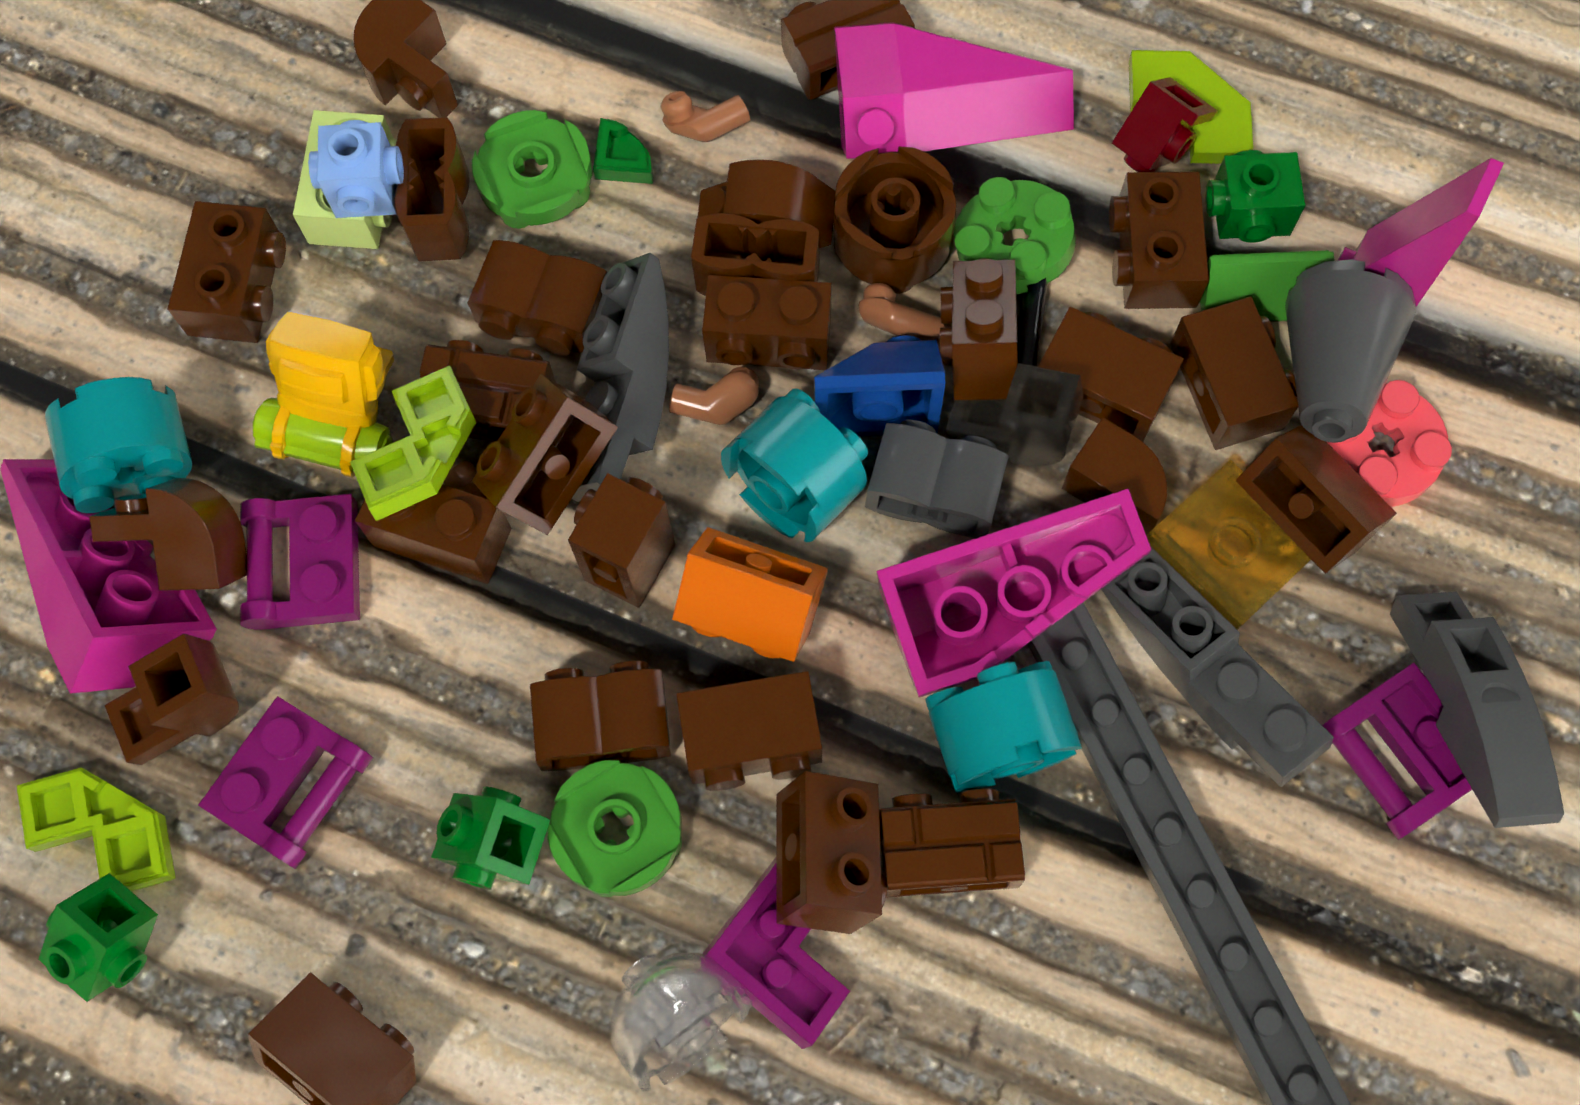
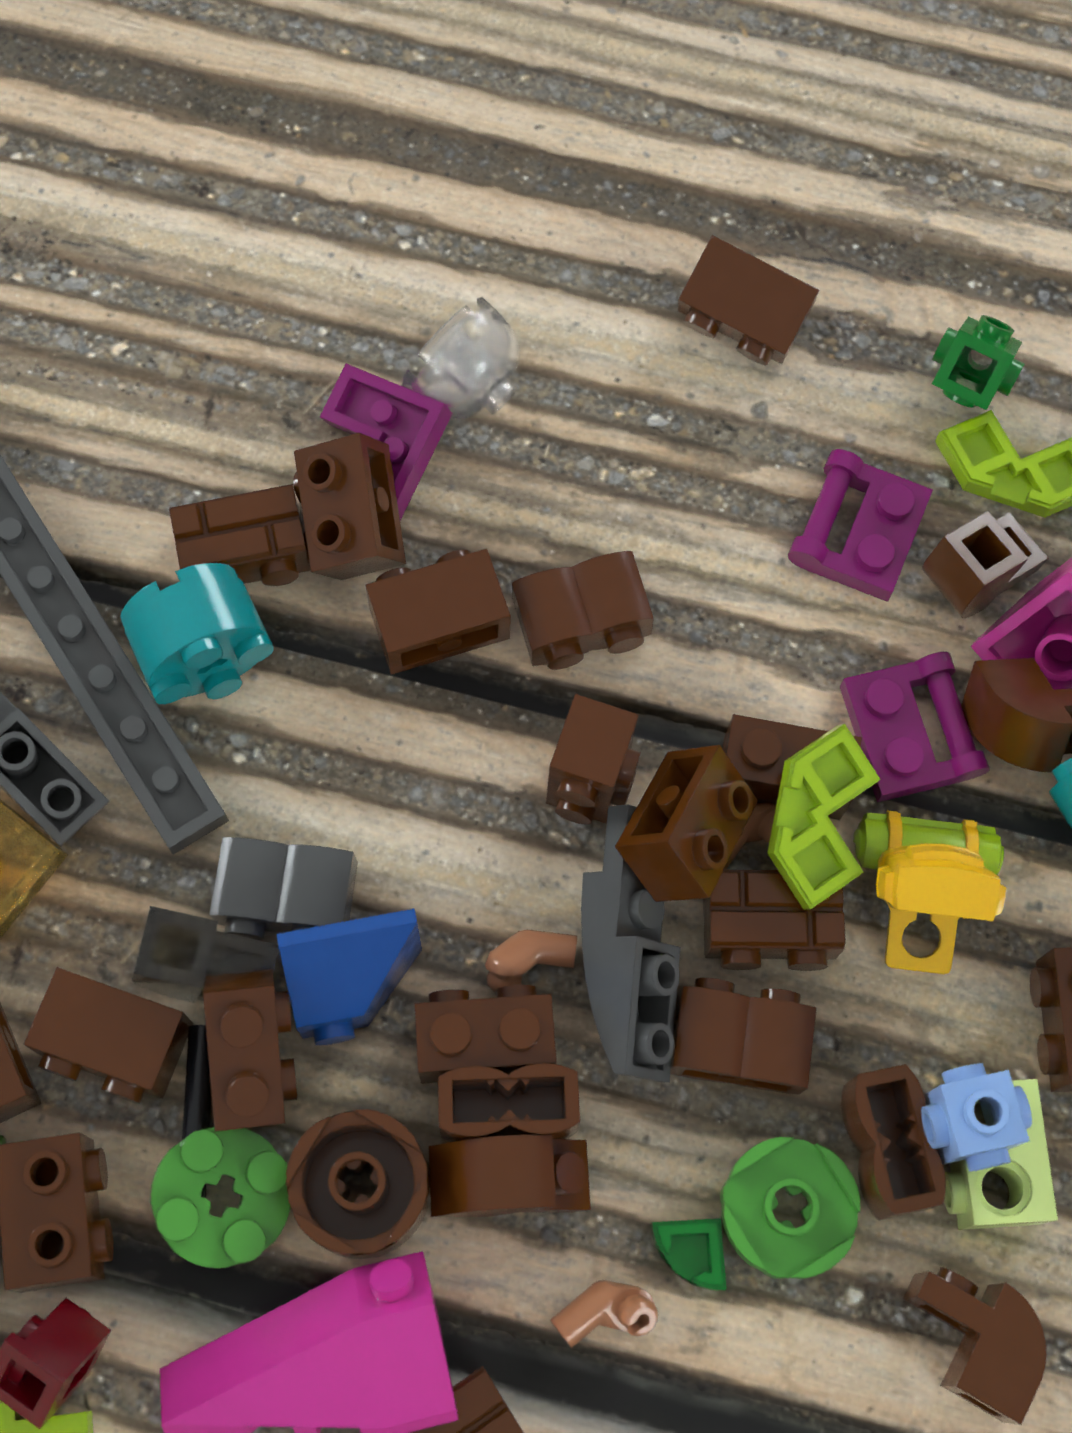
camera: 165 degrees right, 0 degrees up
green brick [431,786,551,890] -> none
bright green plate [547,760,682,897] -> none
orange brick [672,527,828,662] -> none
teal brick [721,388,868,542] -> none
nougat arm [858,283,944,344] -> none
dark pink wedge [876,489,1152,698] -> none
reddish brown brick [1062,417,1167,539] -> none

